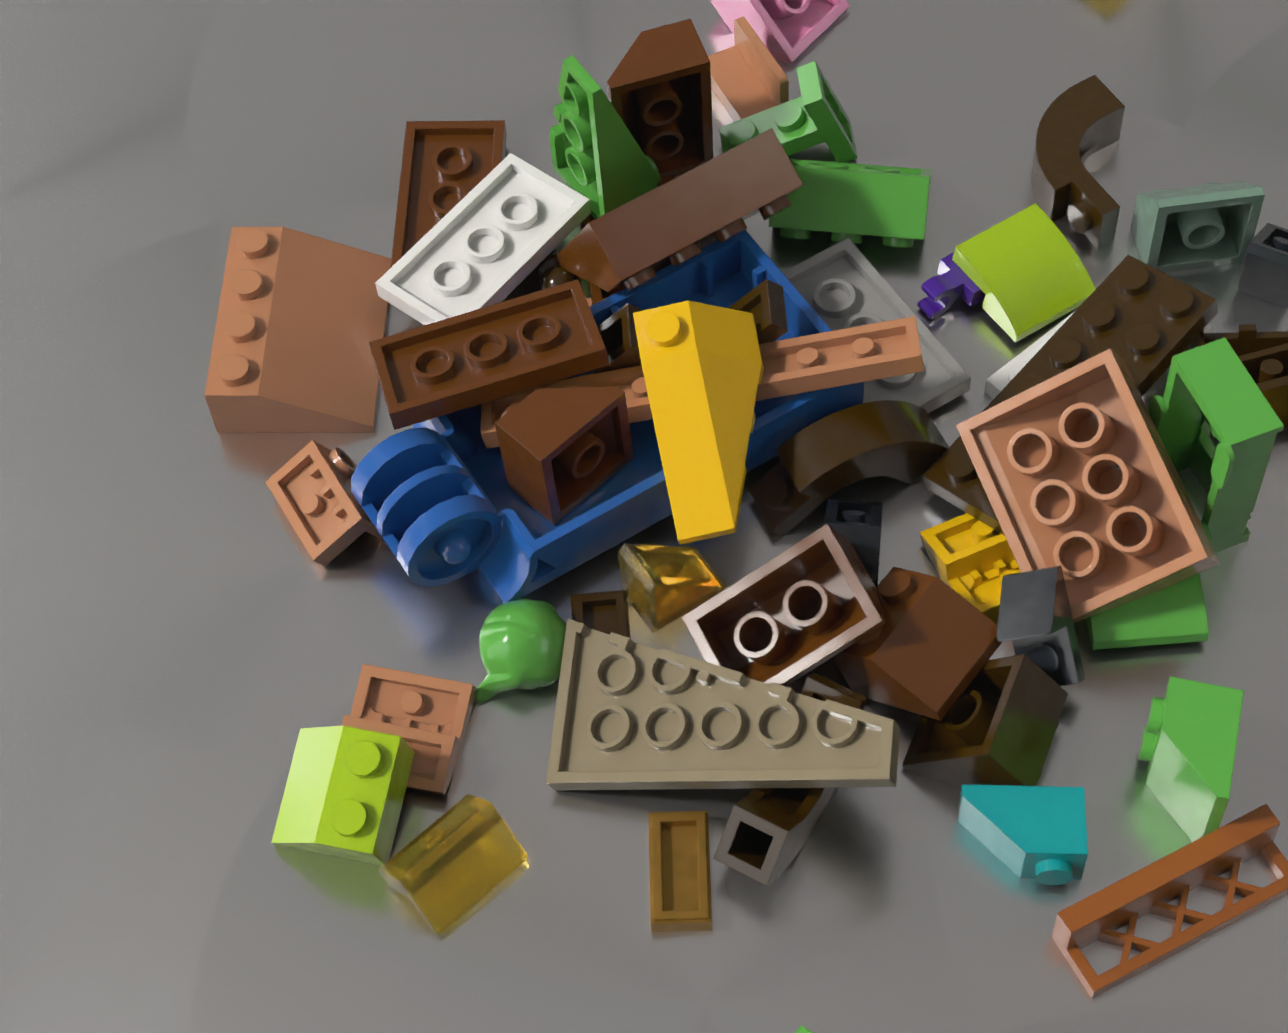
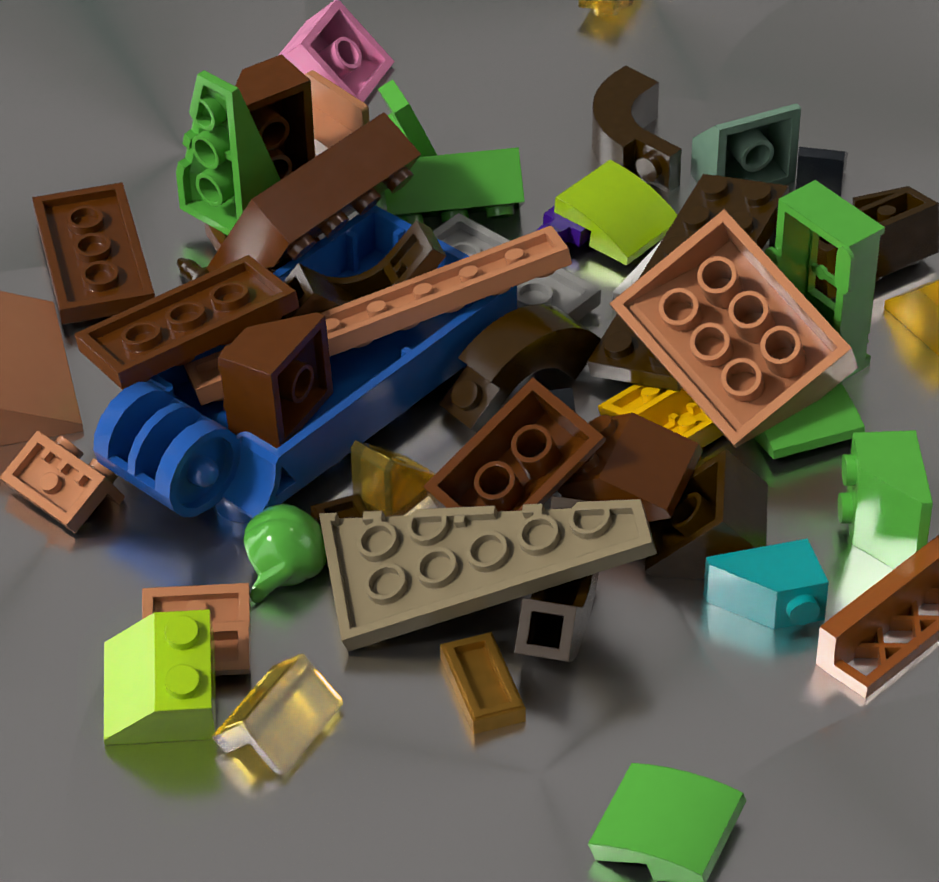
camera: 20 degrees left, 15 degrees down
white plate [375,153,591,325] -> none
yellow wedge [633,300,764,545] -> none
black slope [997,565,1085,686] -> none

